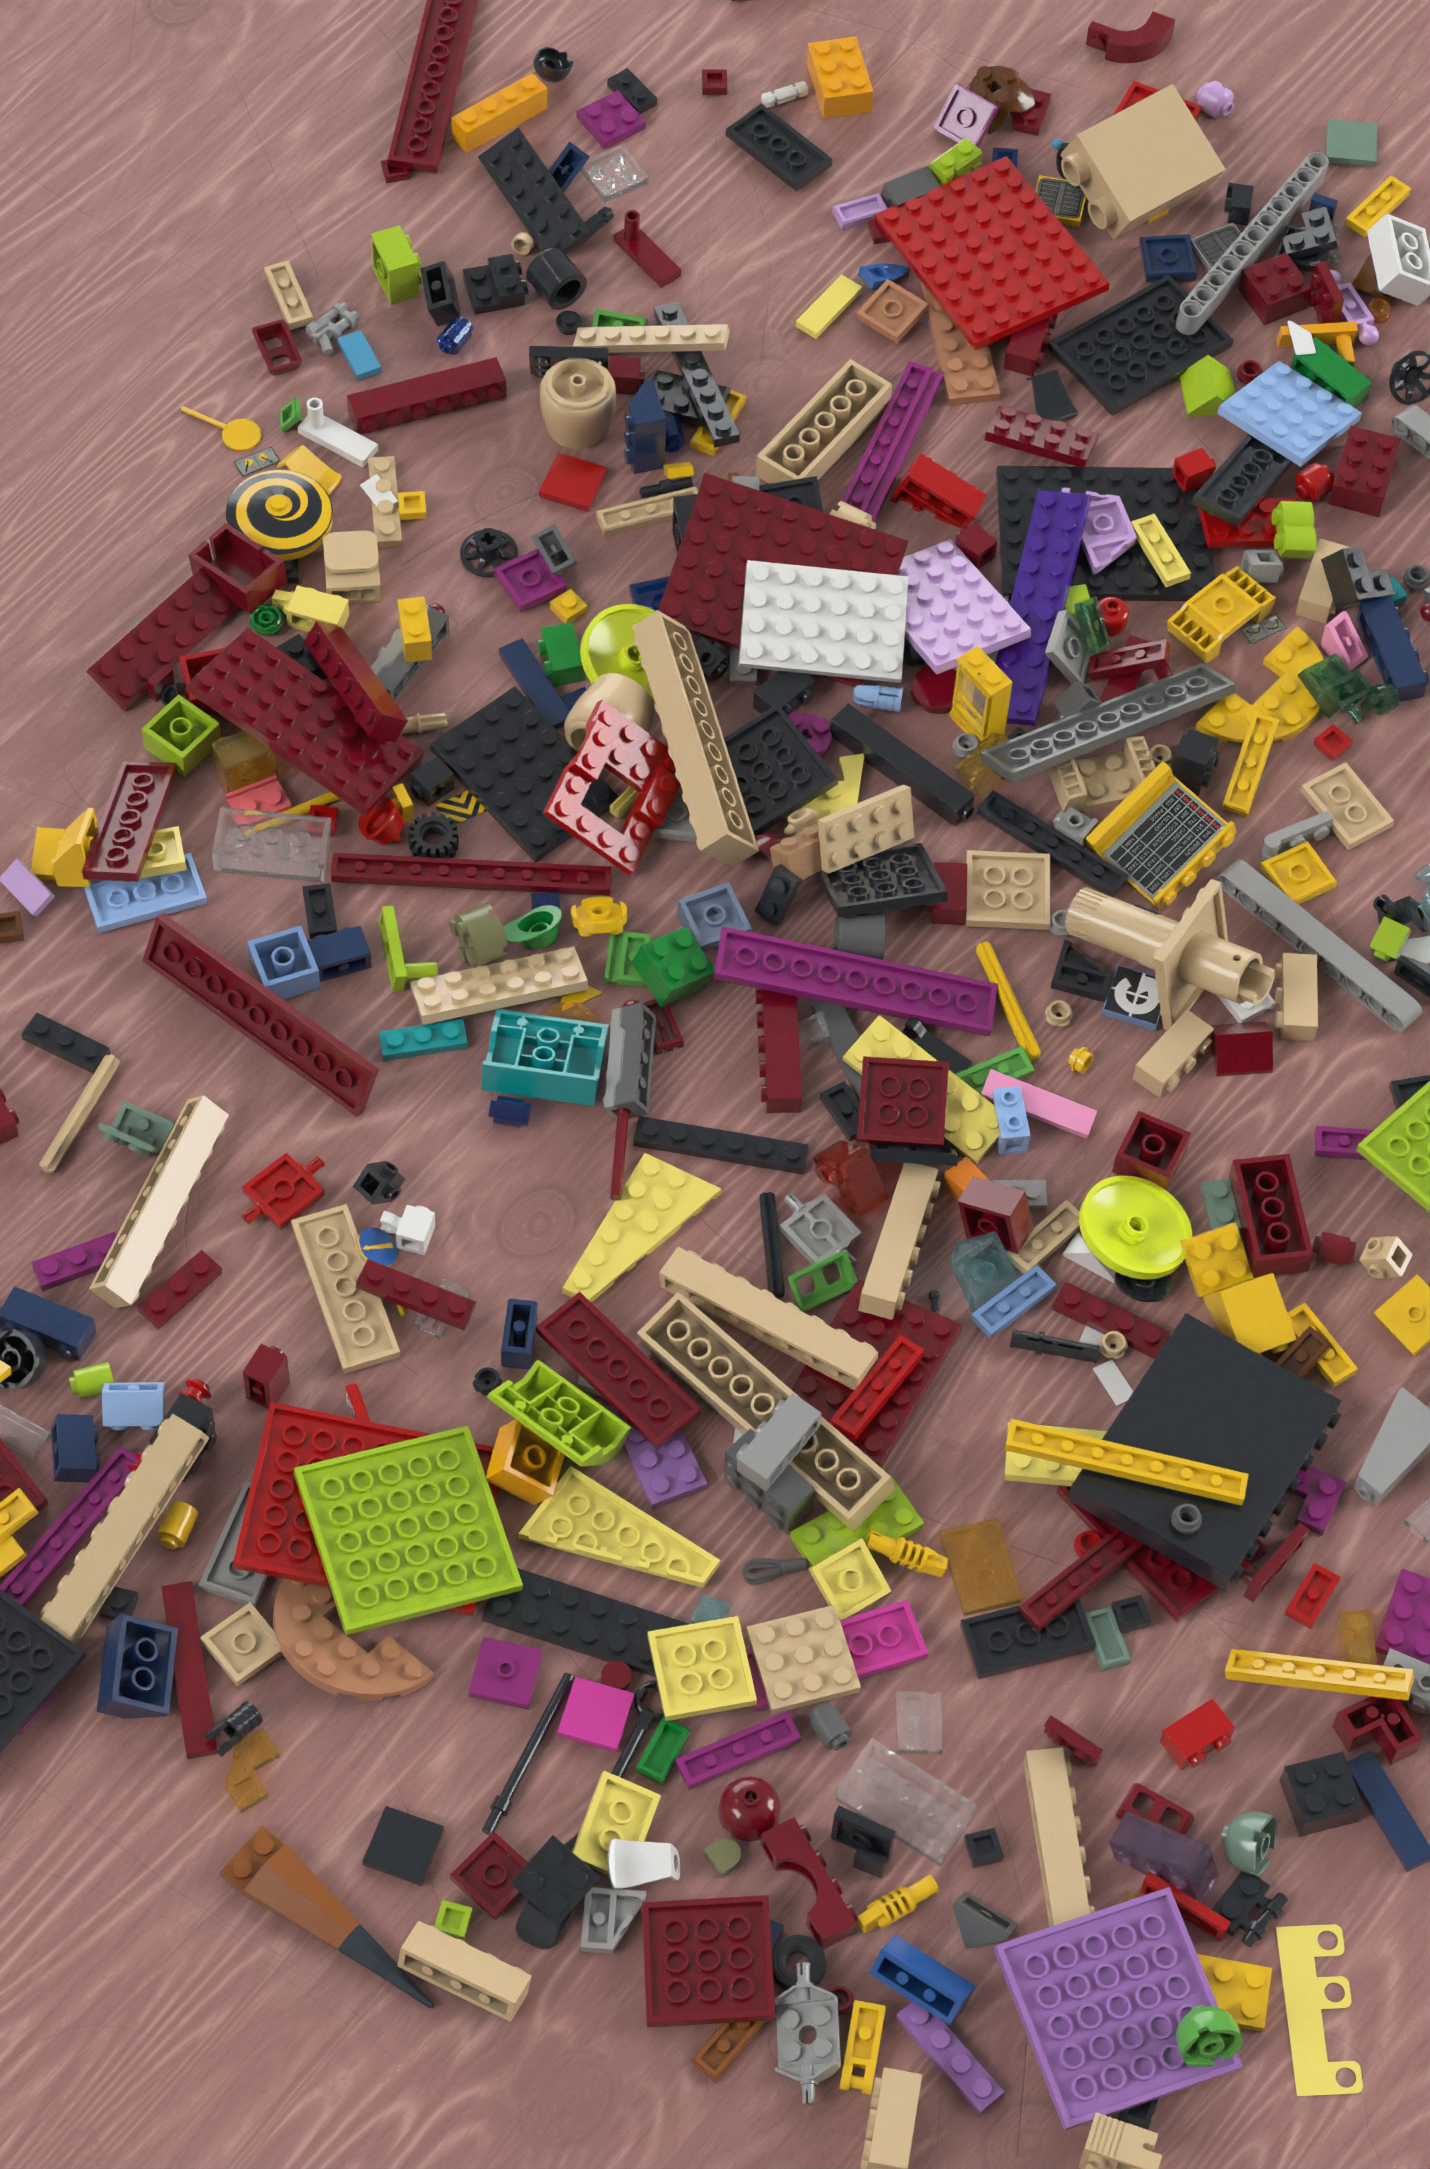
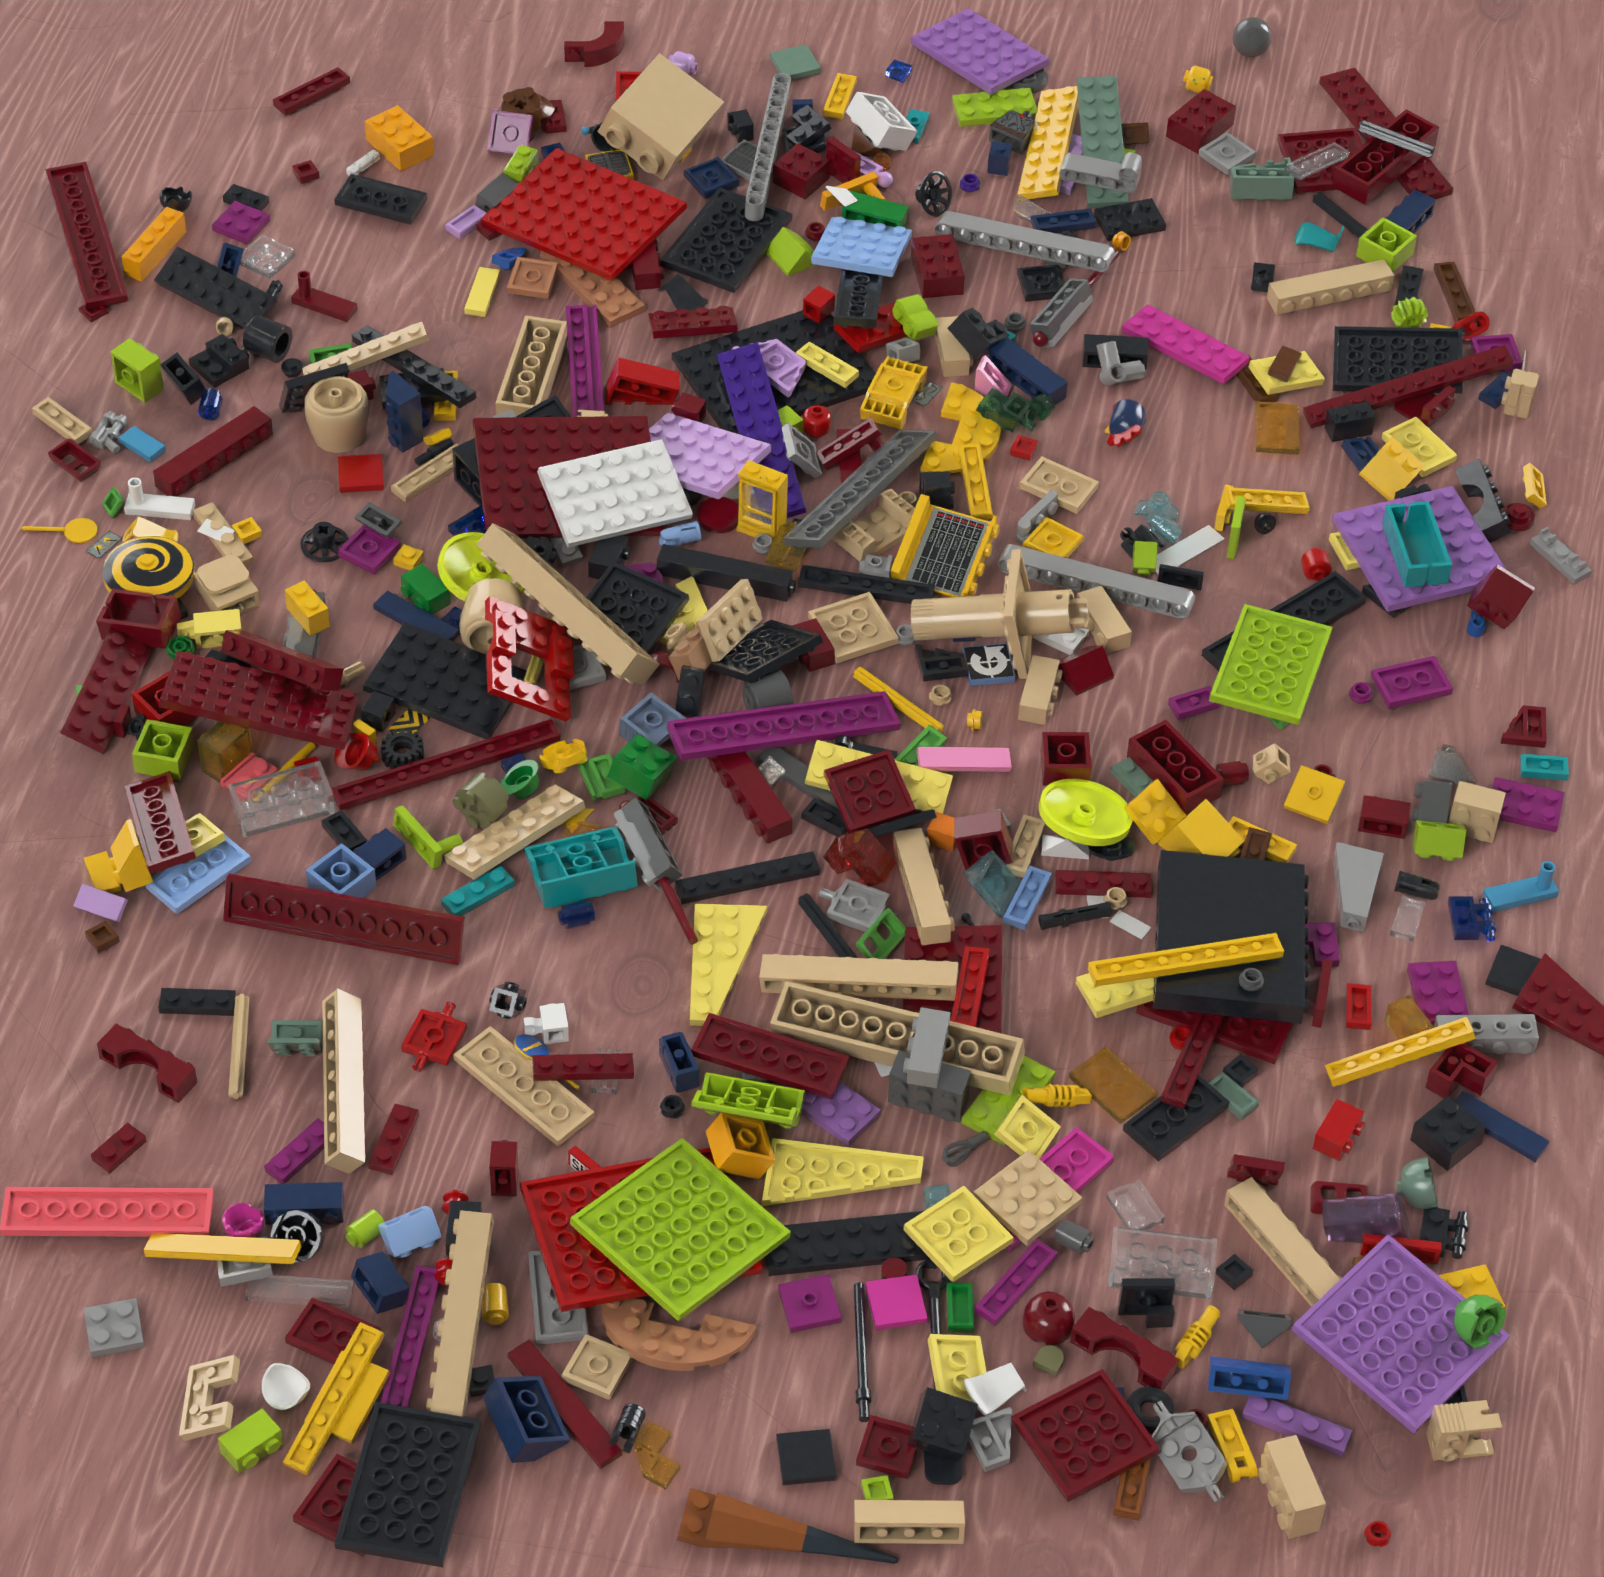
camera: 25 degrees left, 10 degrees down
light blue bracket [992,1086,1030,1155] -> none
dark grey brick [1053,681,1102,719] -> none
clear green plate [1073,596,1111,656] -> none
light yellow piece [1276,1924,1363,2096] -> none
red head [1295,463,1334,502] -> none

